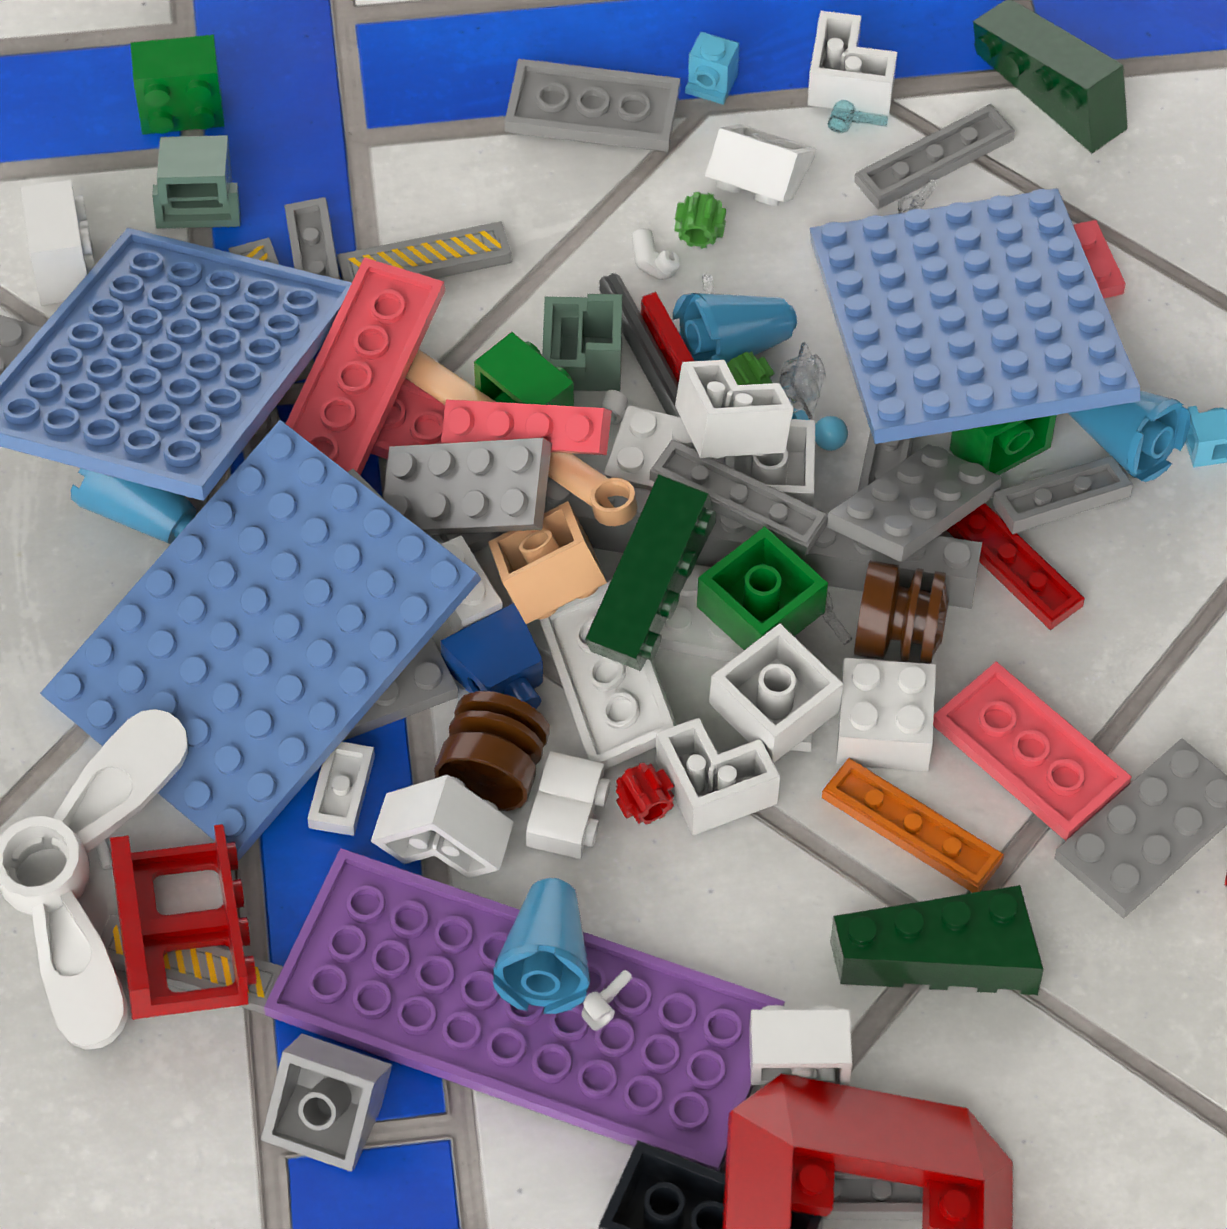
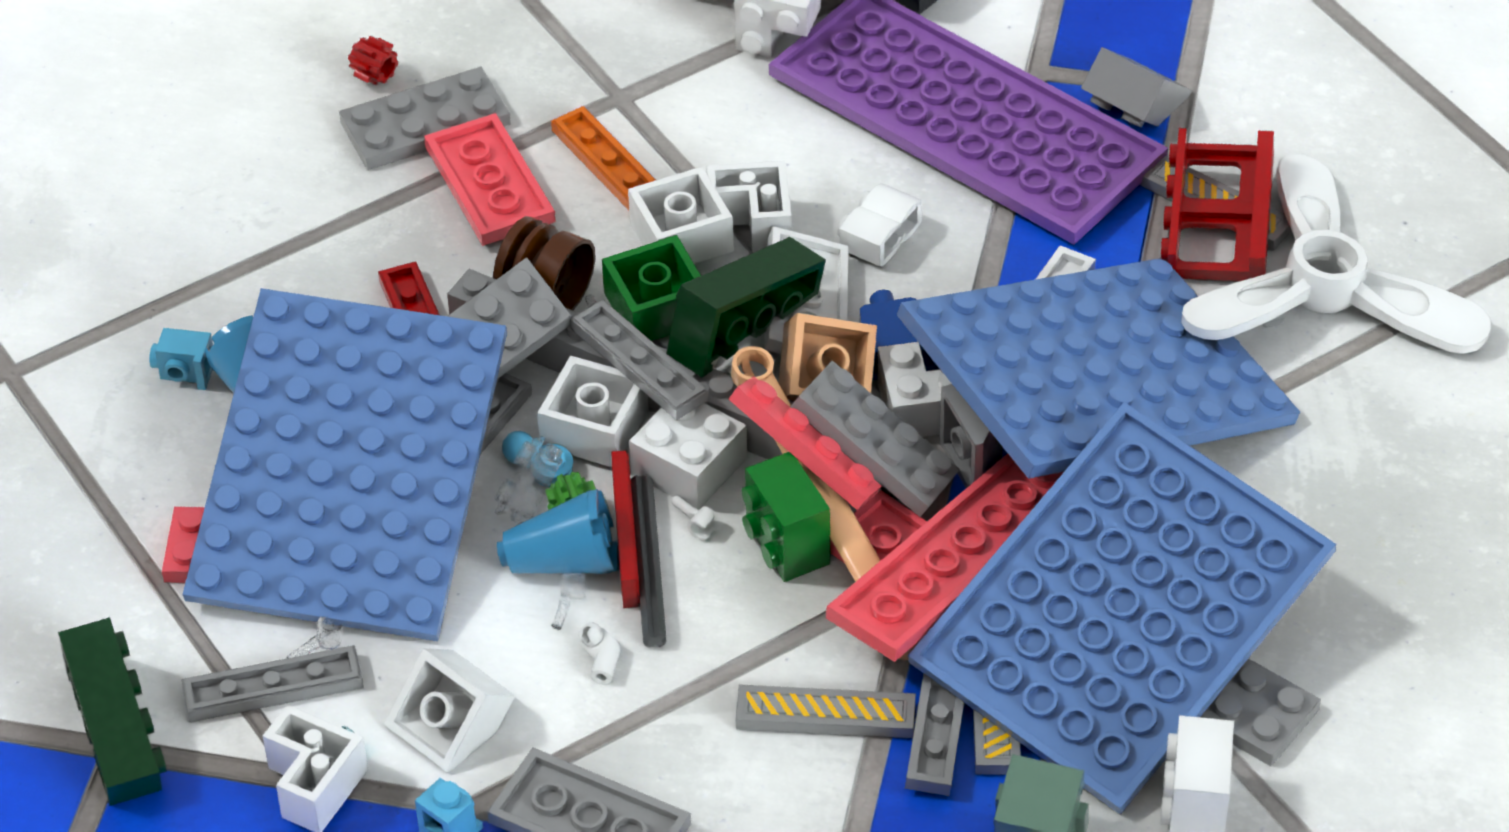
camera: 160 degrees left, 10 degrees down
white brick [371,775,514,879] -> none
reddish brown wheel [434,691,550,811] -> none
dark azure cone [493,878,590,1014] -> none
sand green plate [542,294,622,392] -> none
white hand [581,970,632,1031] -> none
red gear [615,762,675,825] -> none
bright green gear [674,192,726,249] -> none
white brick [675,360,793,459] -> none
dark green wedge [830,885,1044,995] -> none
white brick [836,658,936,772] -> none

